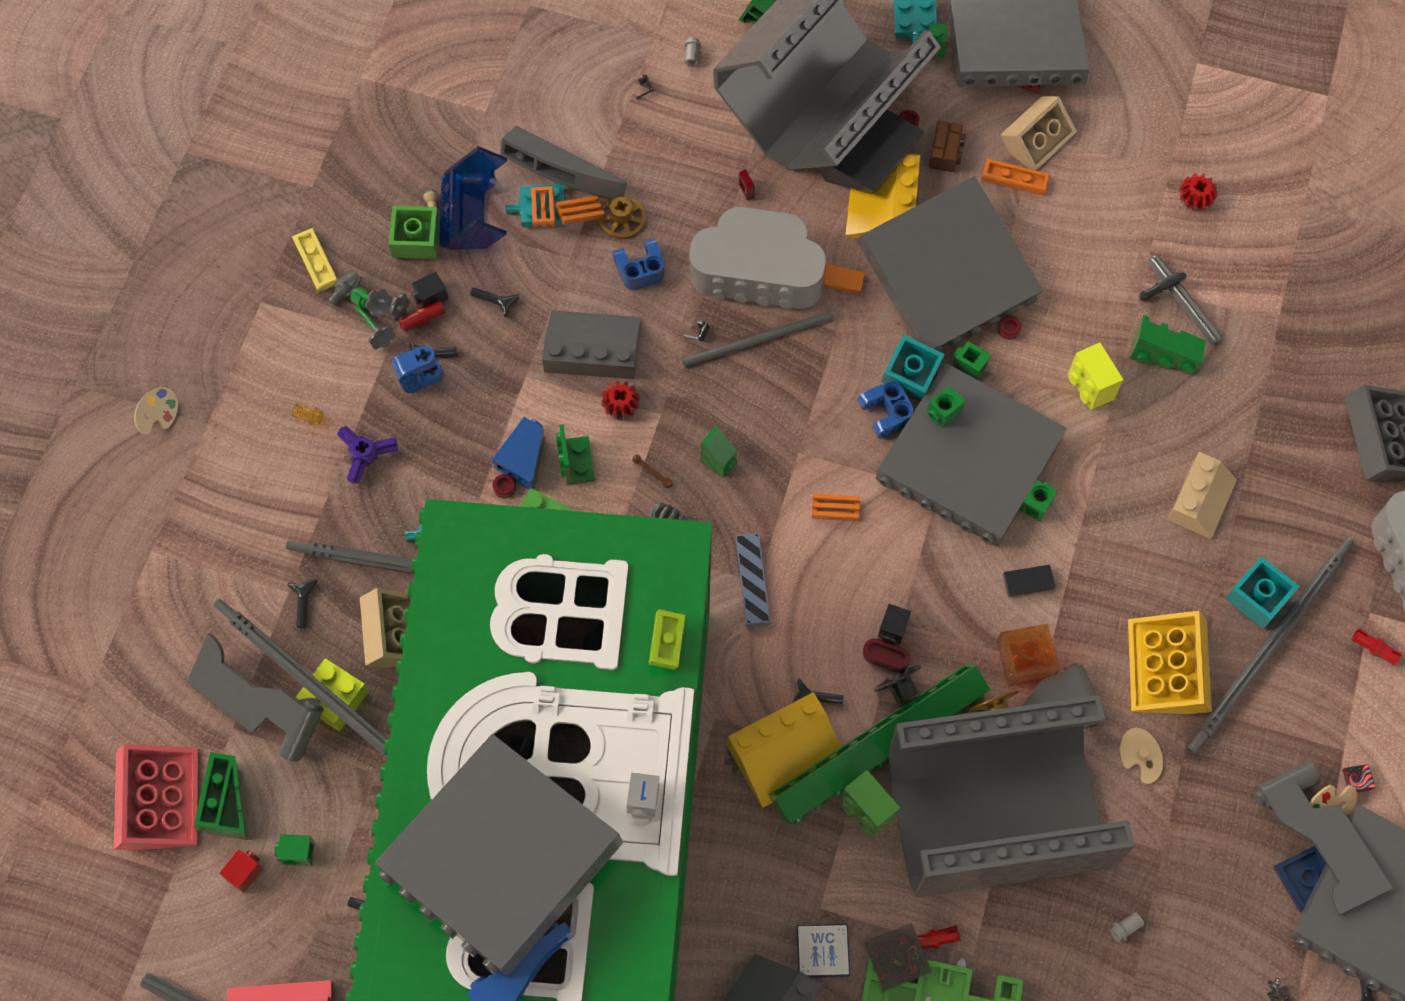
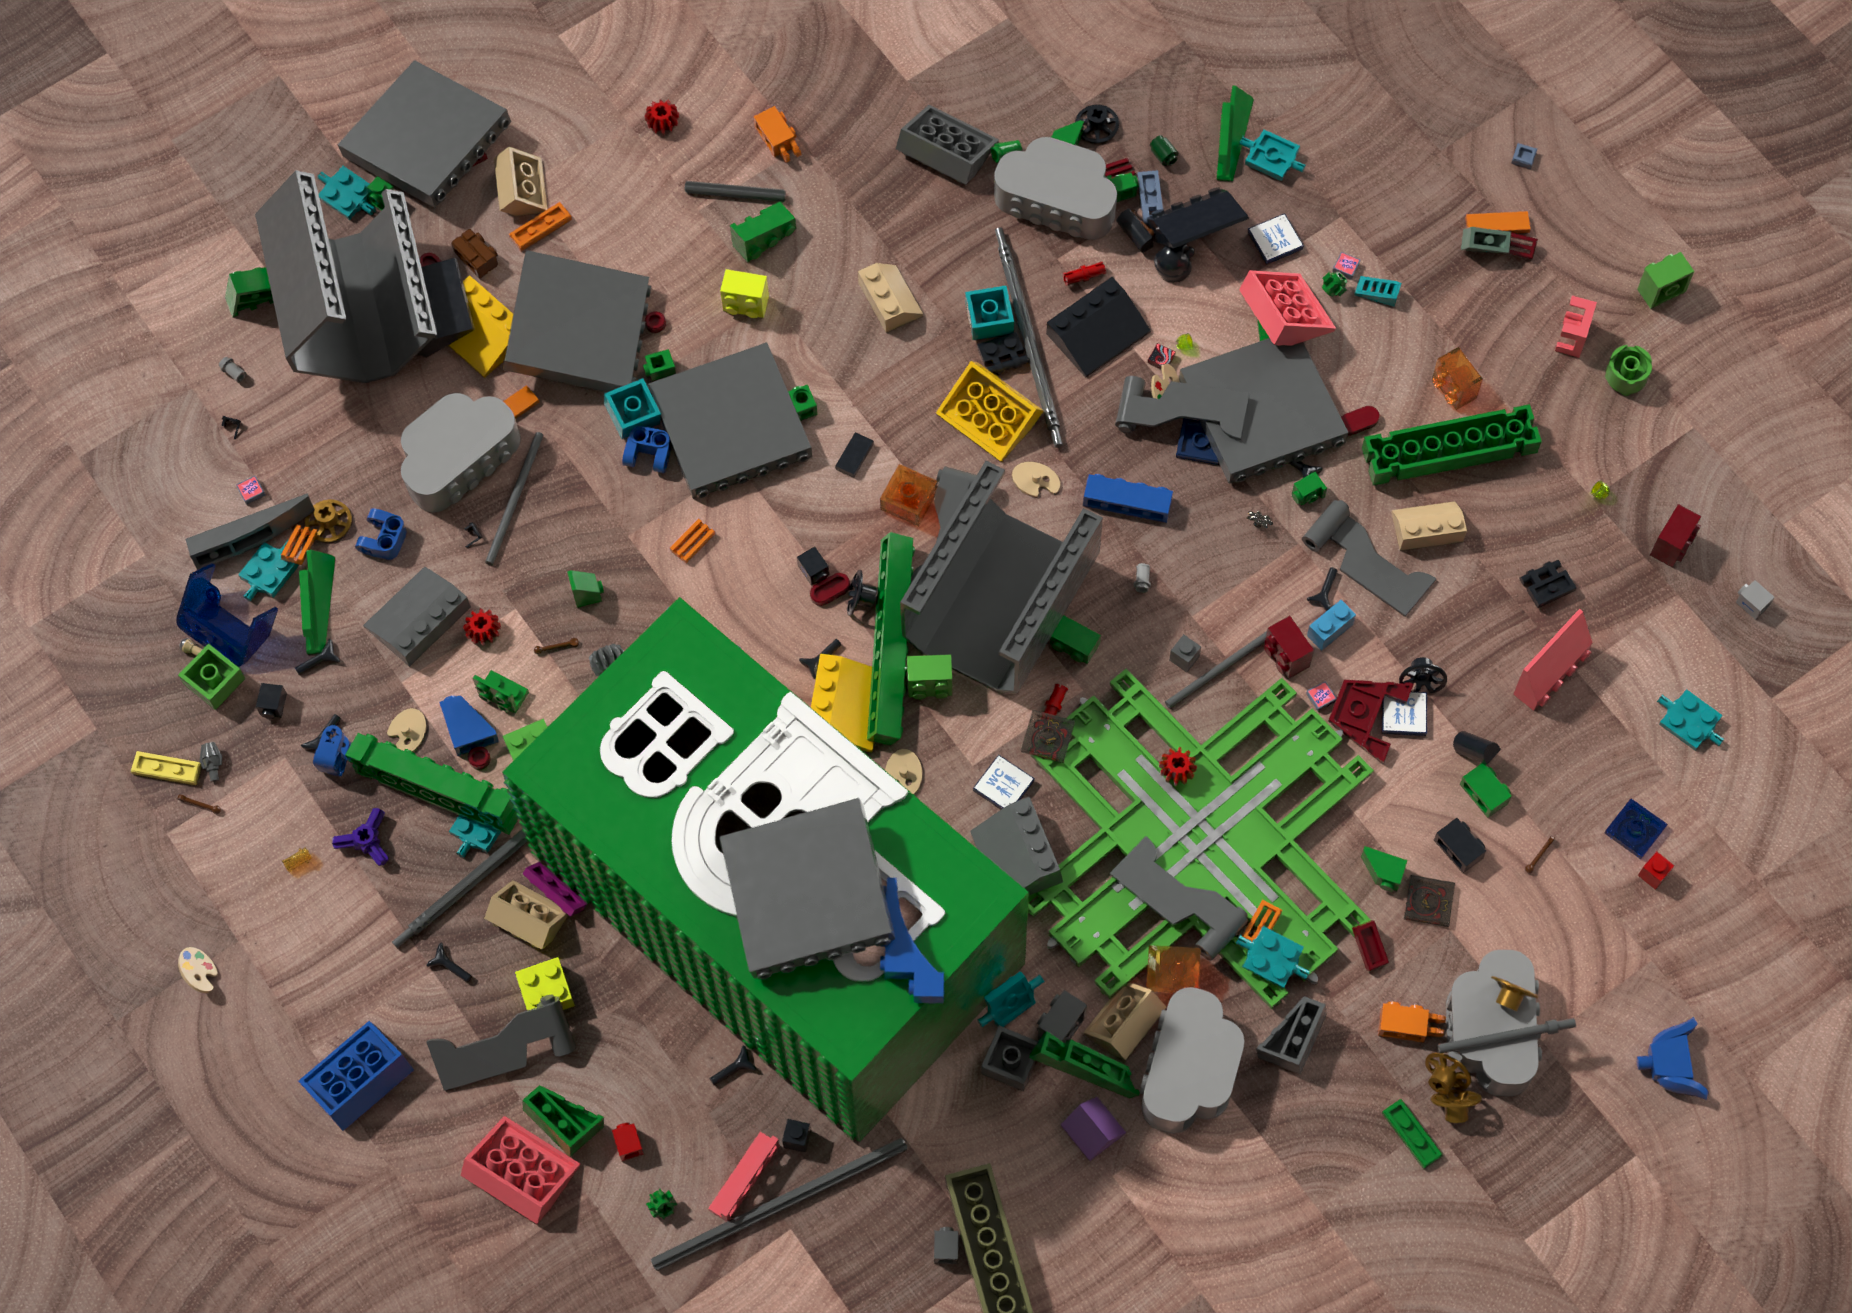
camera: 50 degrees left, 0 degrees up
dark grey axle [214,599,387,758] -> none
green brick [274,834,314,866] -> none
dark grey plant [351,287,410,350] -> none
red pin [398,300,445,333] -> none
orange tile [531,187,555,228] -> none
light grey brick [627,772,660,819] -> none
lime plate [649,609,685,670] -> none
dark red tile [738,169,755,200] -> none
green brick [927,385,966,427] -> none
pearl gold wheel [969,690,1019,713] -> none
black piece [1139,272,1187,301] -> none
none -> reddish brown hinge [177,794,221,814]
none -> tile [236,476,265,505]
none -> blue slope [298,1021,414,1131]
none -> green wedge [299,550,335,655]
none -> green brick [345,733,519,835]
none -> tan piece [387,708,426,752]
none -> green gear [646,1189,677,1219]
none -> orange hinge [753,106,801,163]
none -> tan piece [885,749,922,795]
none -> black plate [977,332,1029,375]
none -> black slope [1046,277,1151,378]
none -> green brick [1050,615,1101,664]
none -> blue brick [1083,474,1173,523]
none -> clear neon green hinge [1176,333,1193,351]

